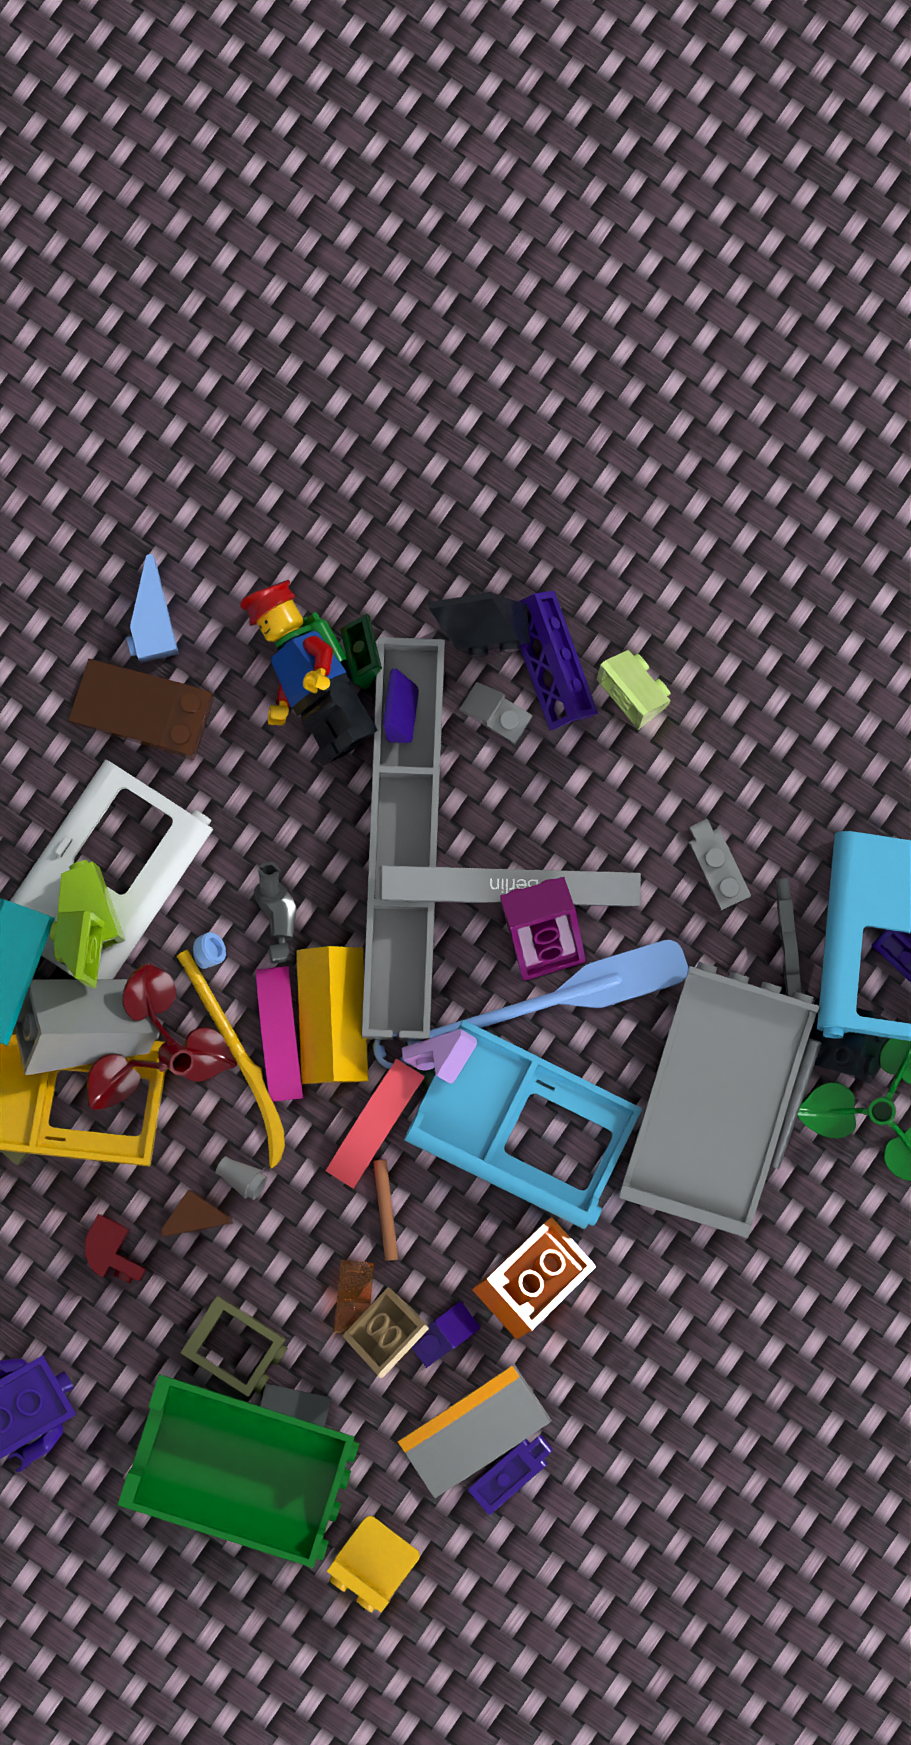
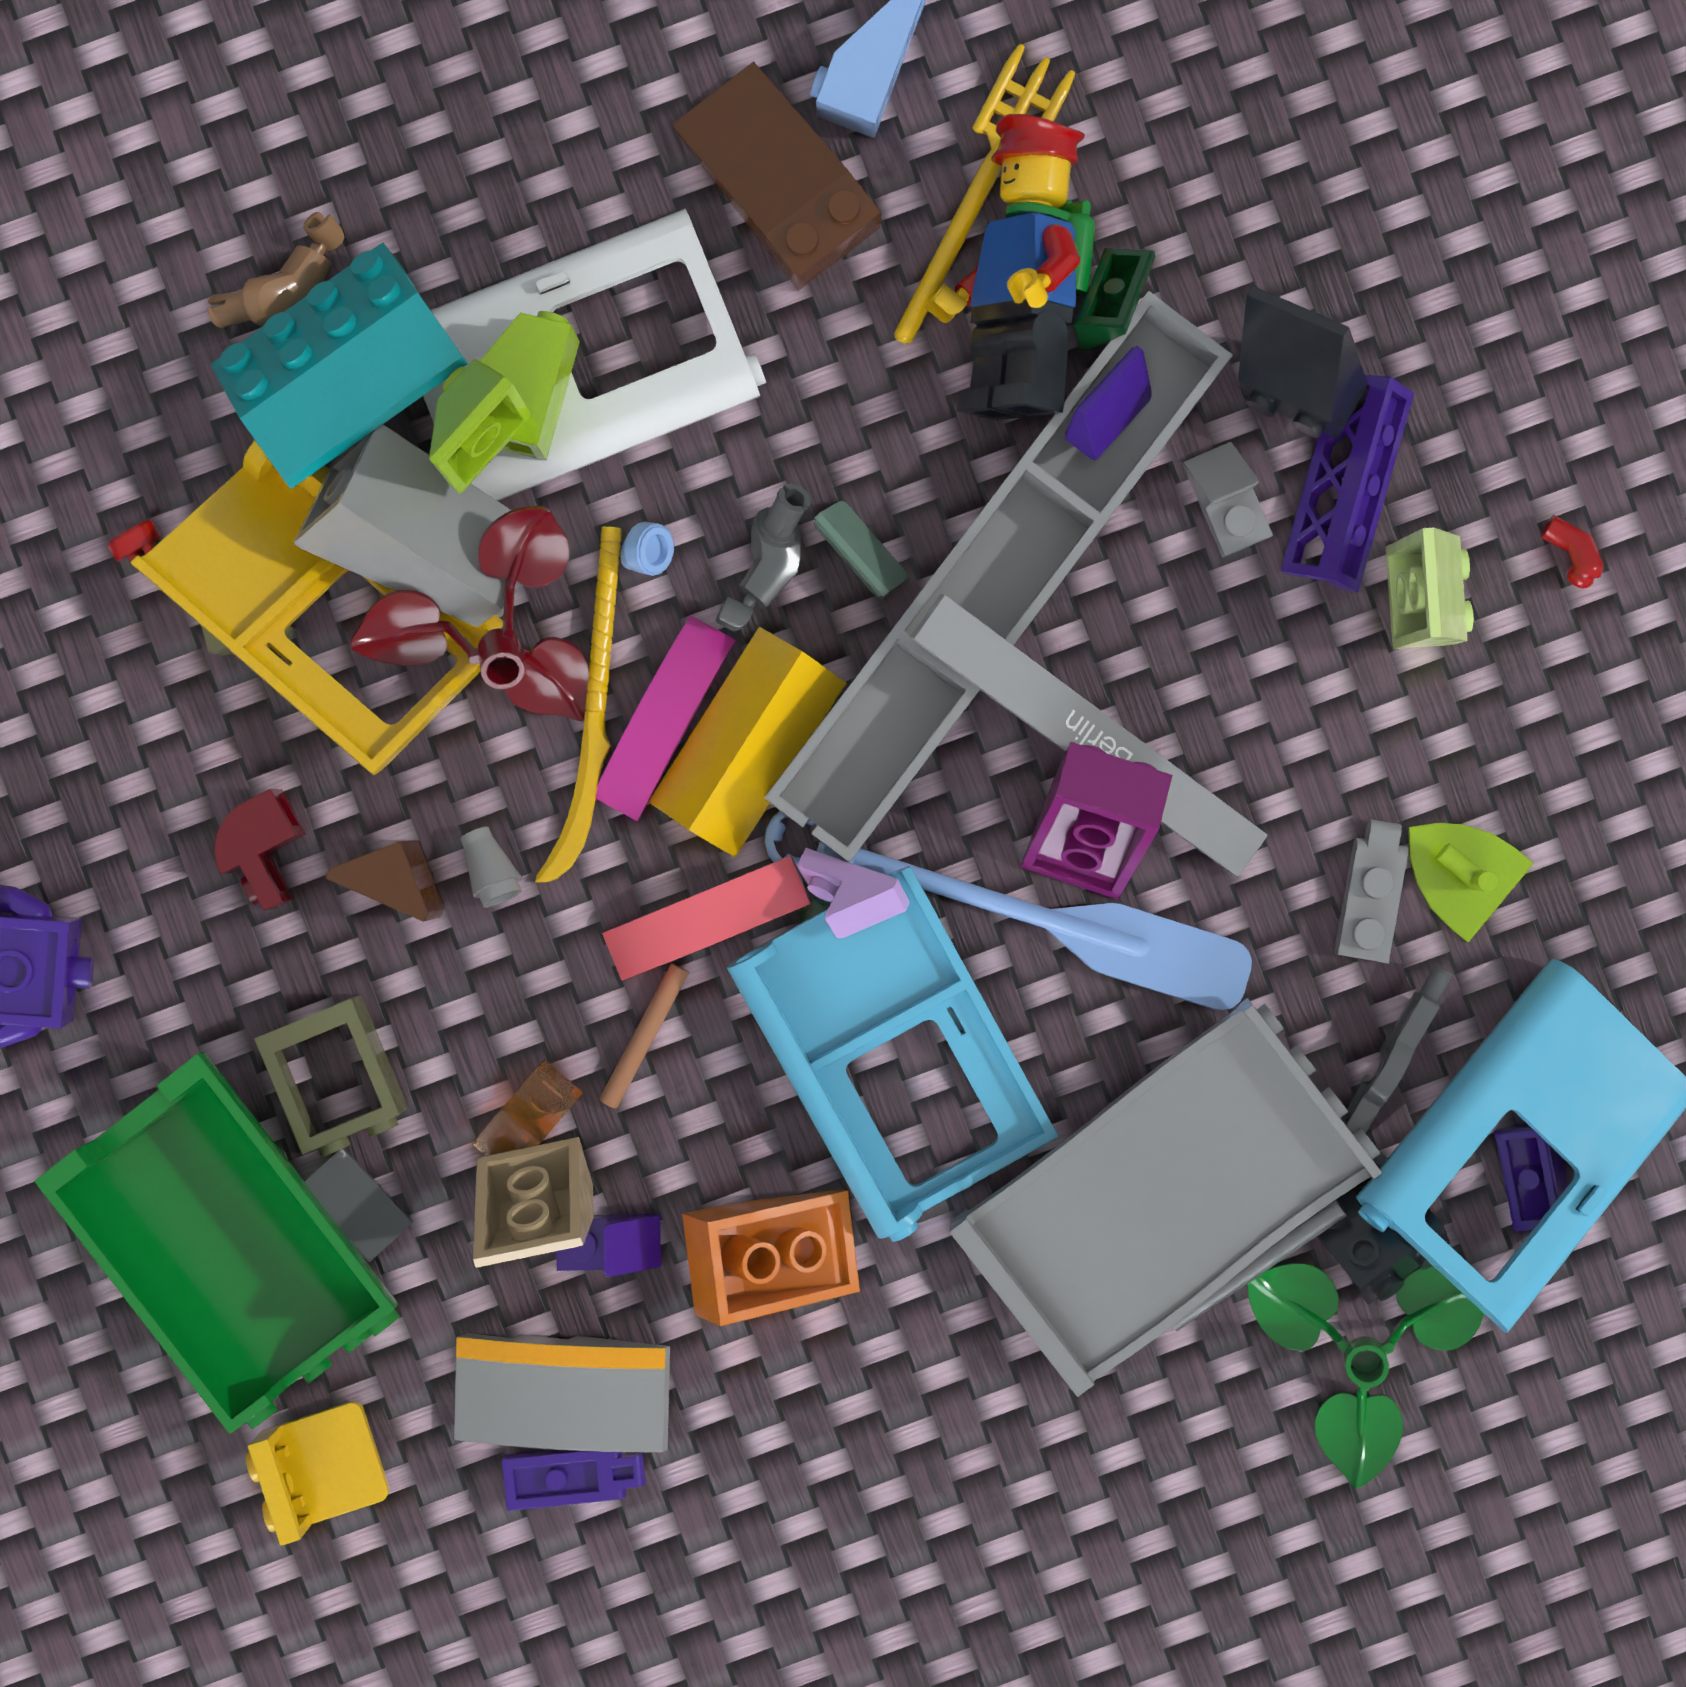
camera: 30 degrees right, 5 degrees up
none -> sand green slope [814,501,909,601]
none -> yellow piece [894,44,1075,344]
none -> lime shield [1408,823,1534,943]
none -> red arm [1540,515,1604,589]

